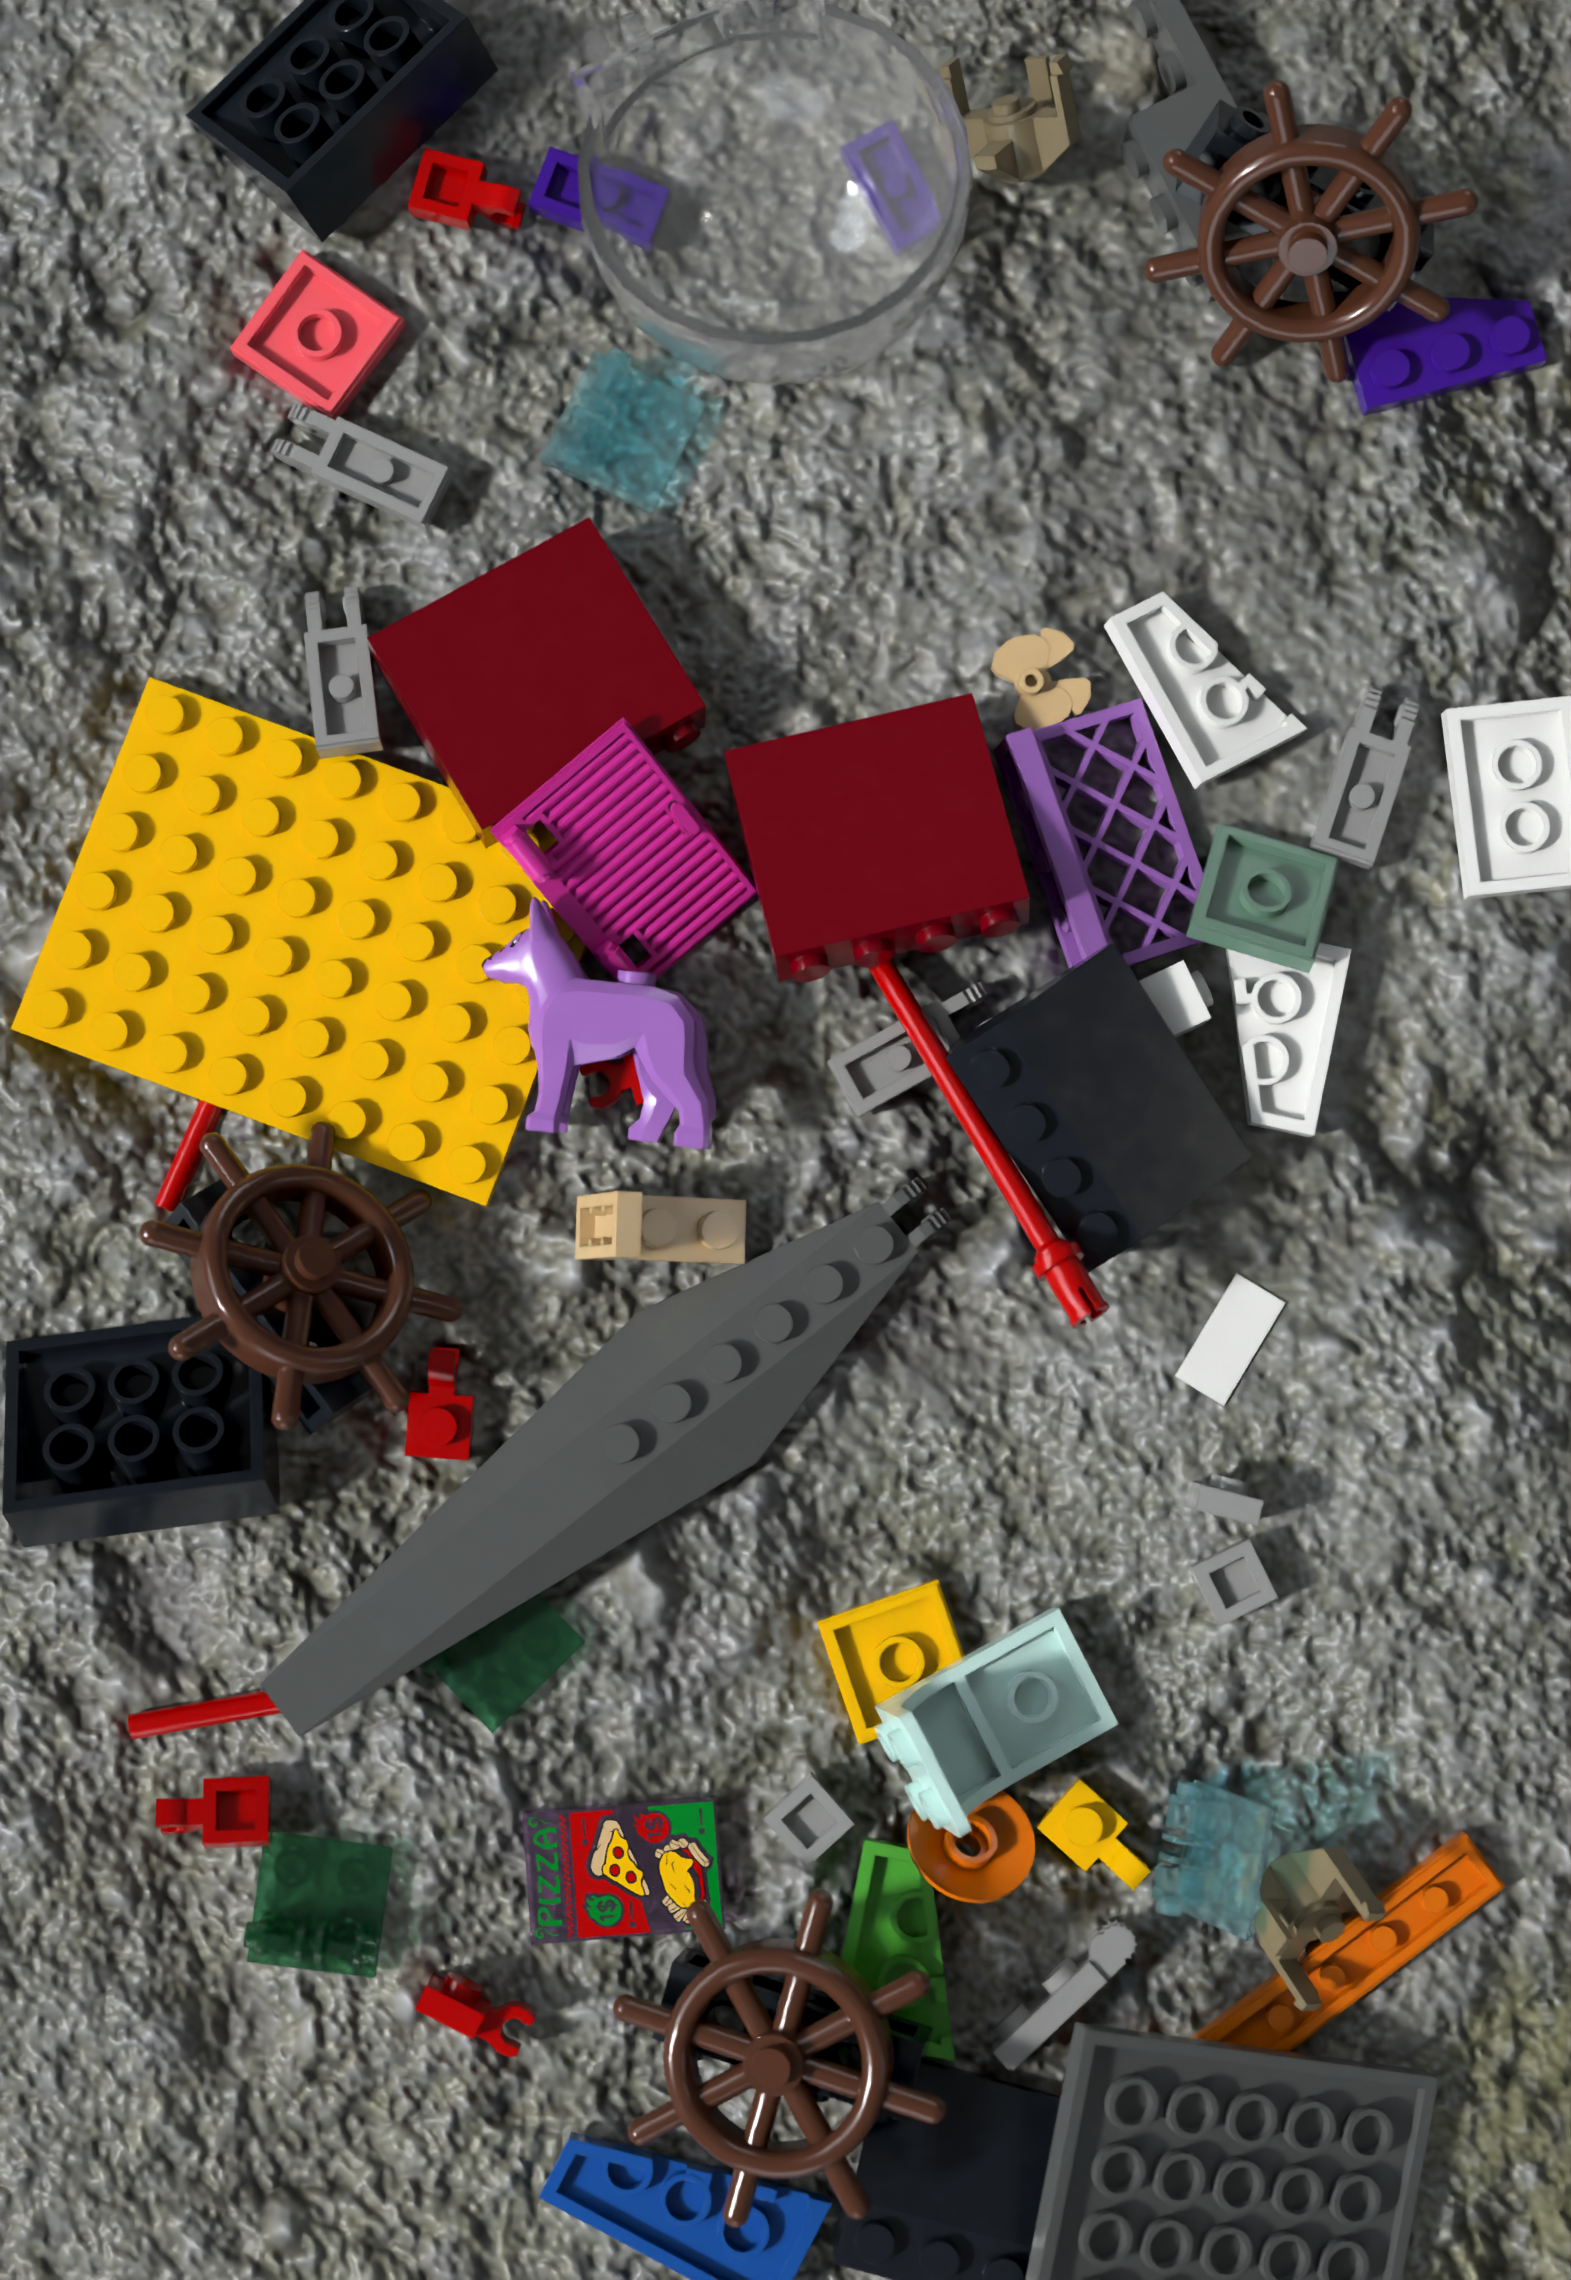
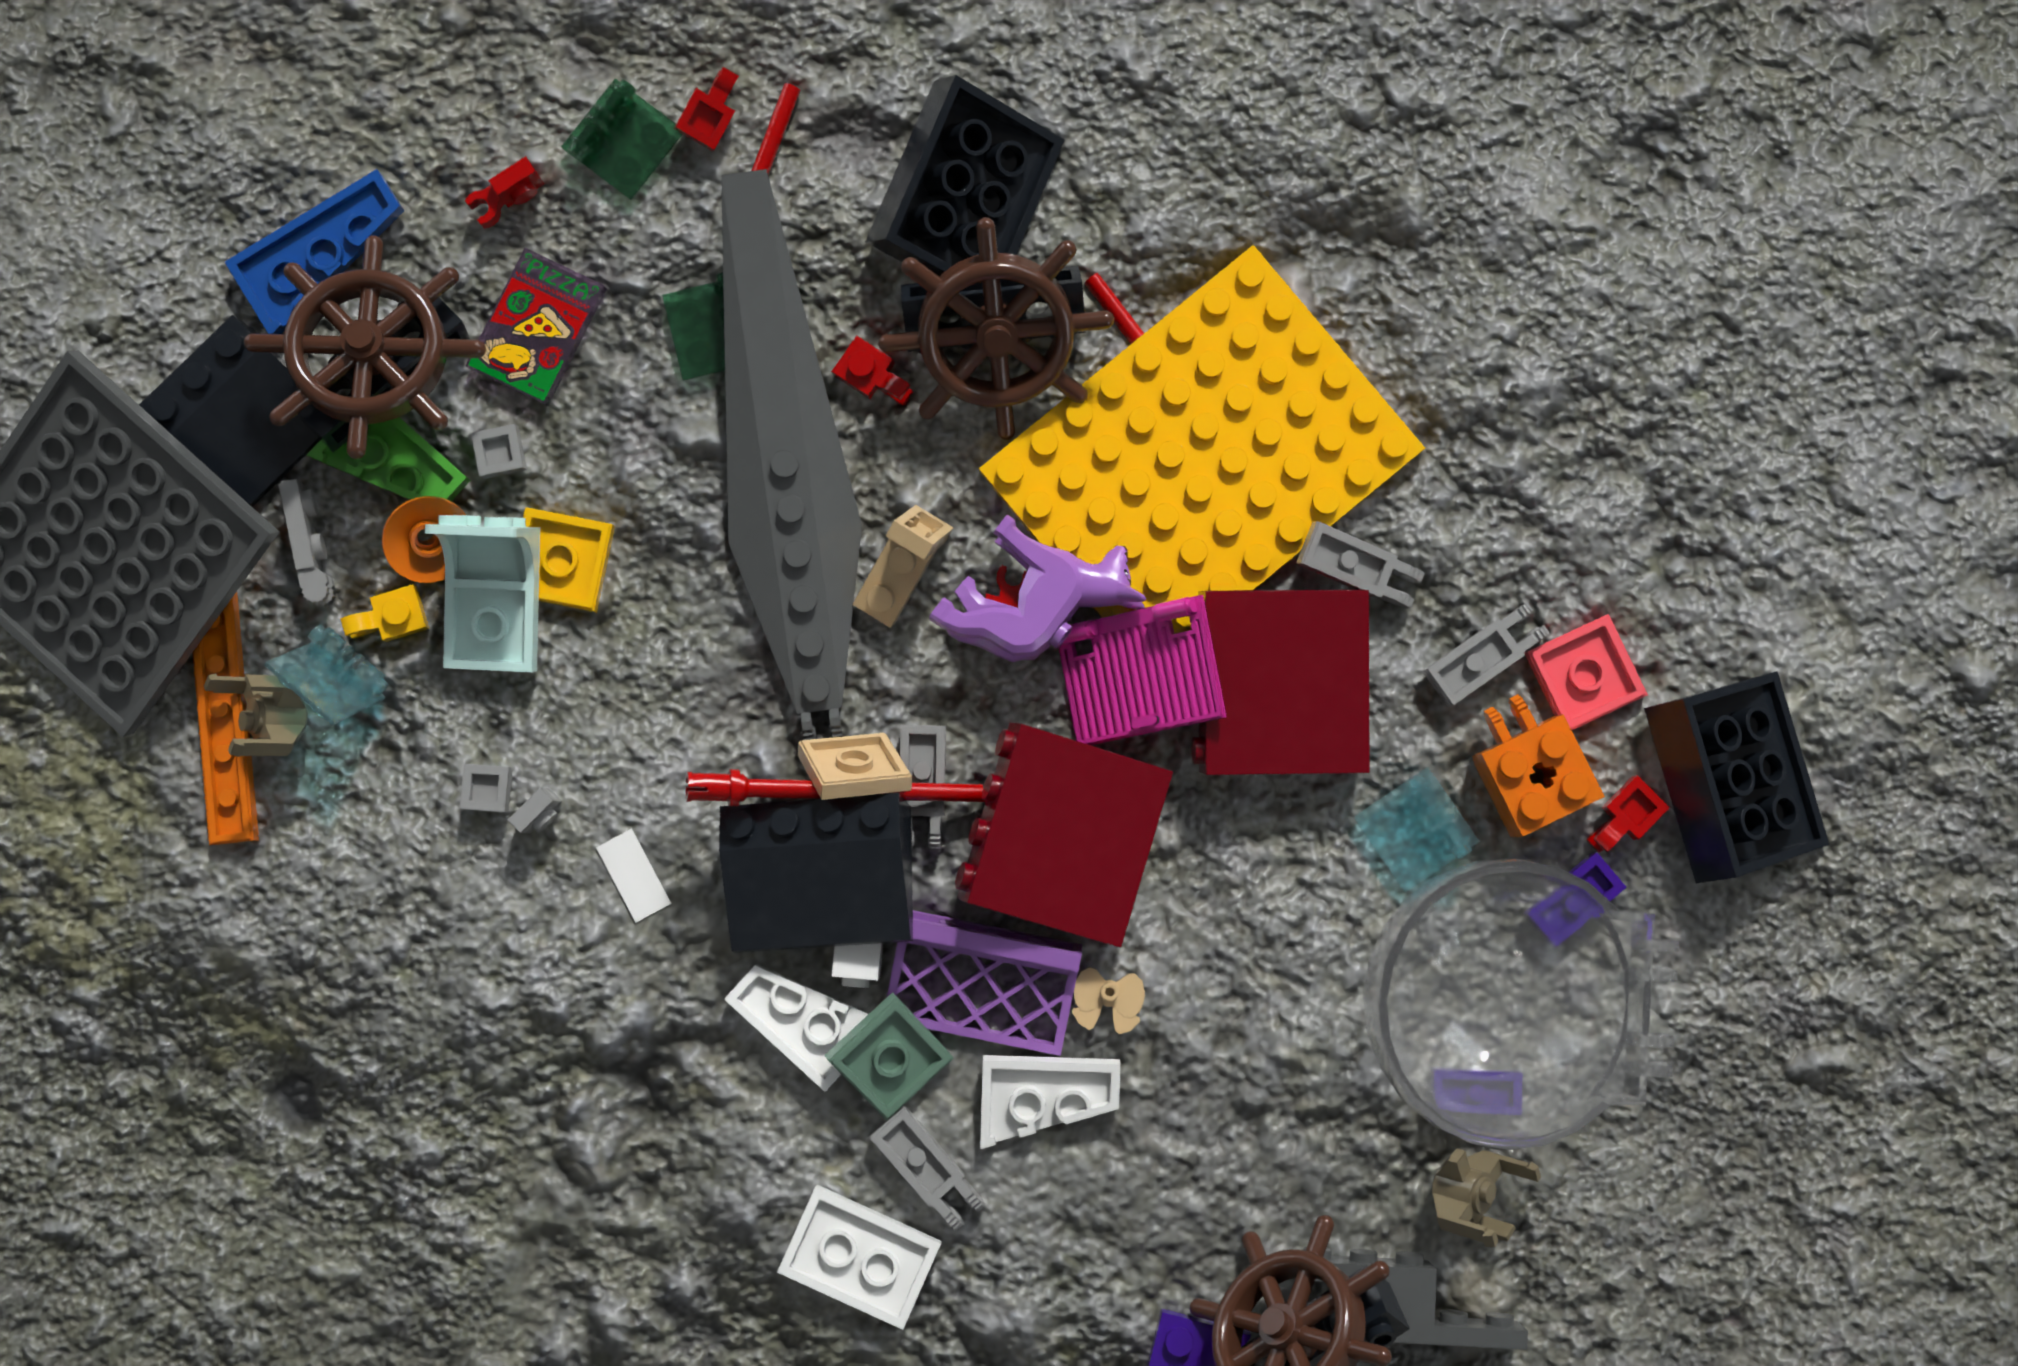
camera: 125 degrees right, 0 degrees up
none -> tan tile [798,733,912,800]
none -> orange hinge [1472,694,1605,837]

